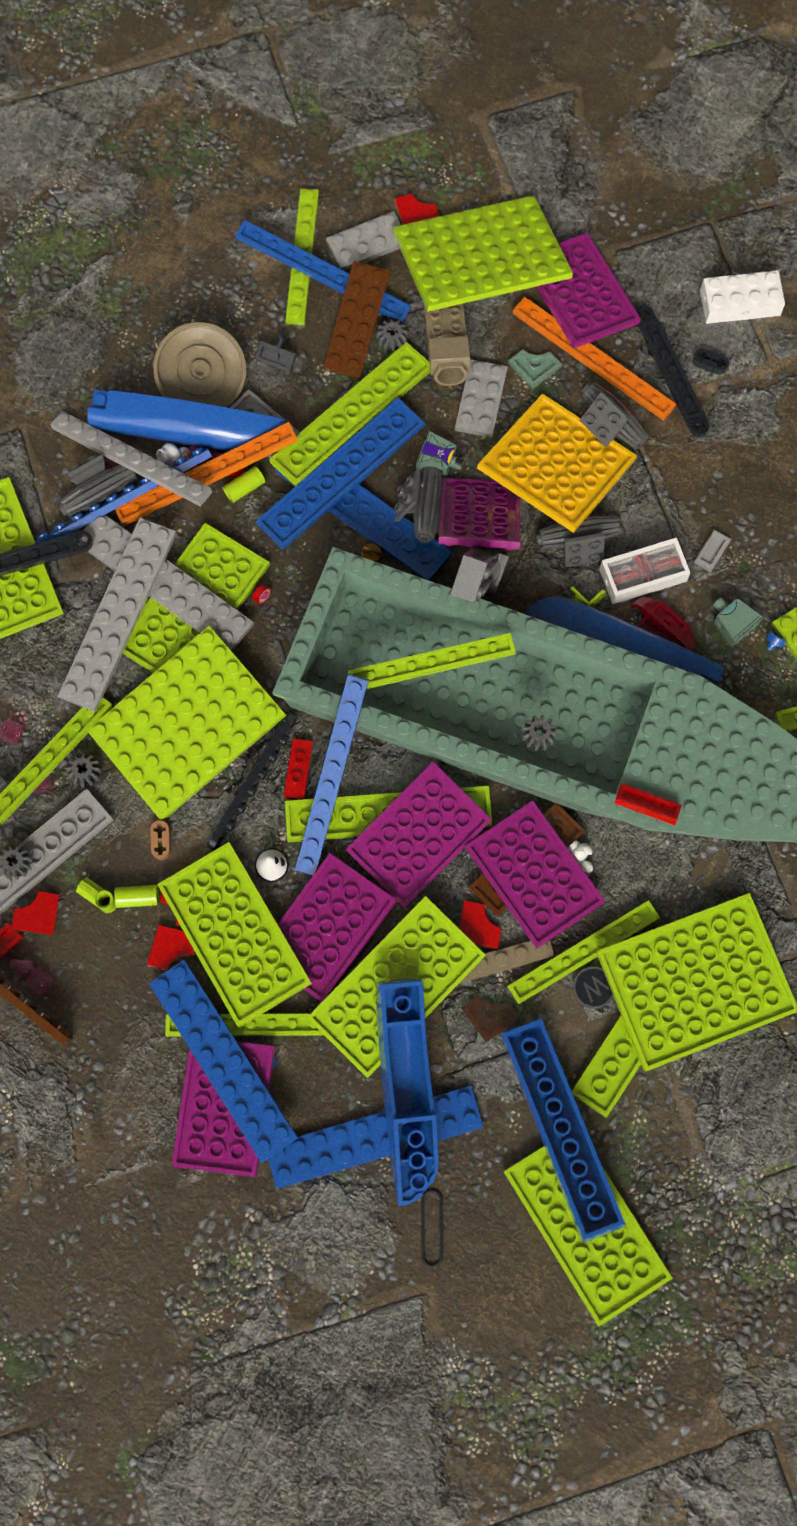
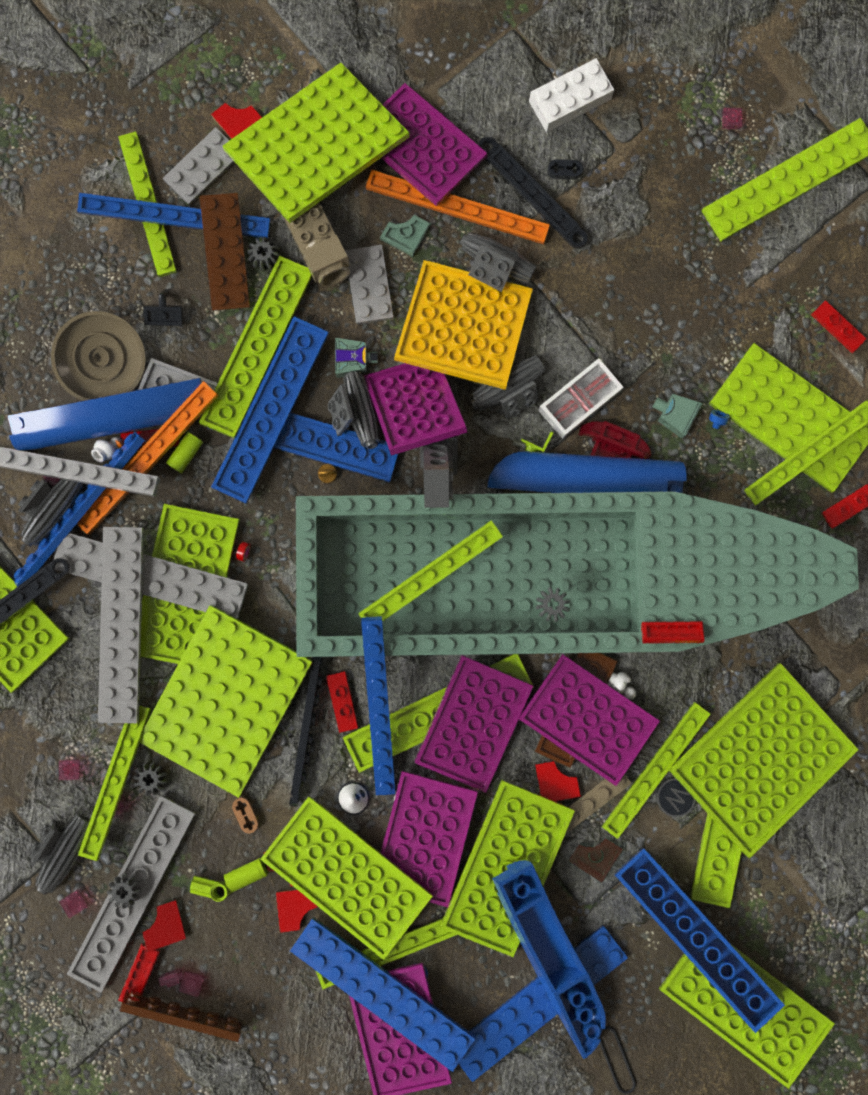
camera: 25 degrees left, 10 degrees up
light grey tile [694,529,731,572] -> none

